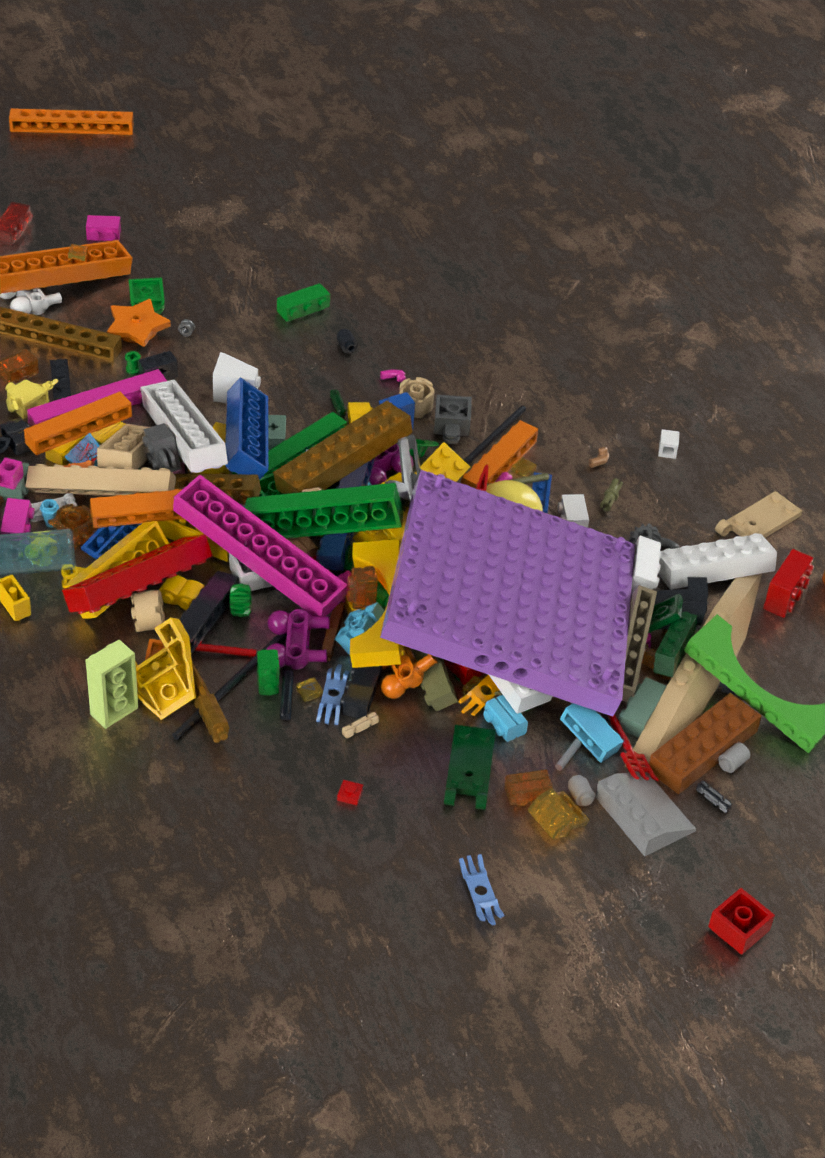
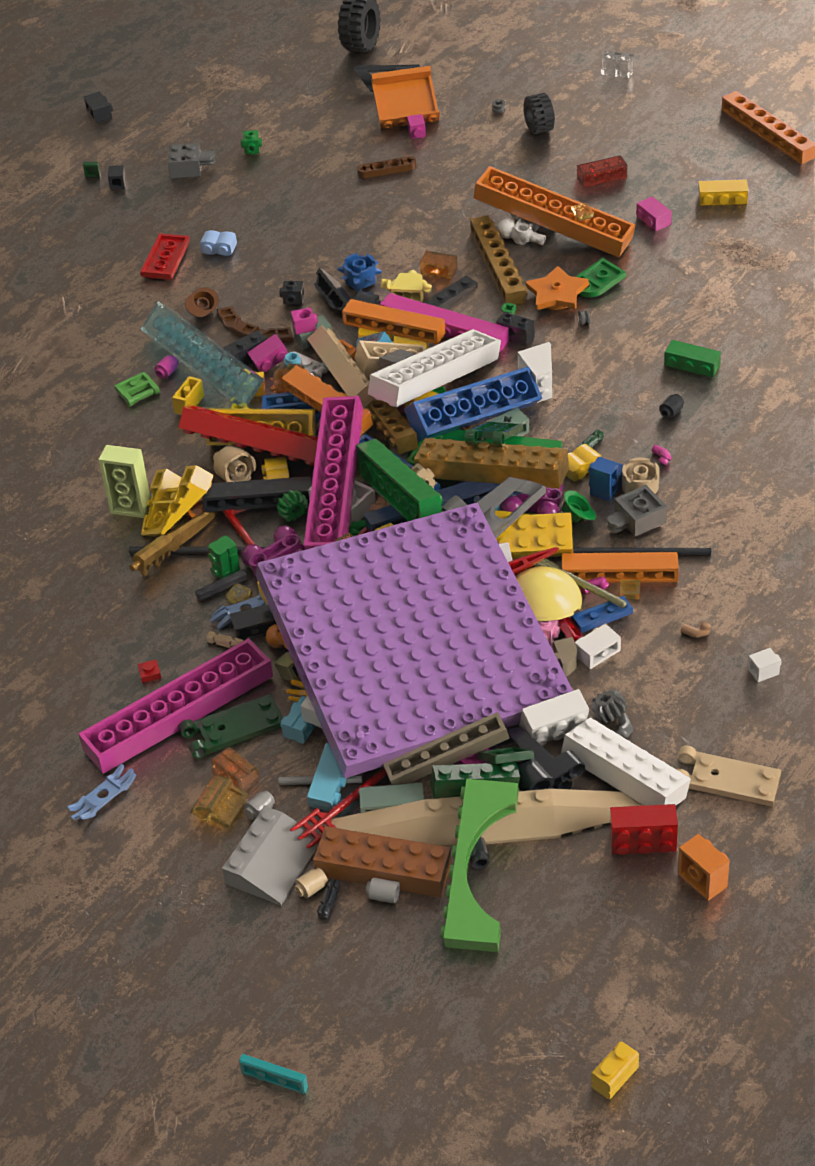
camera: 65 degrees right, 0 degrees up
olive pin [600,478,623,511] -> none
red brick [708,888,775,955] -> none
none -> dark pink brick [78,638,273,774]
none -> tan brick [294,868,328,898]
none -> dark green hinge [465,421,523,447]
none -> yellow brick [698,180,748,205]

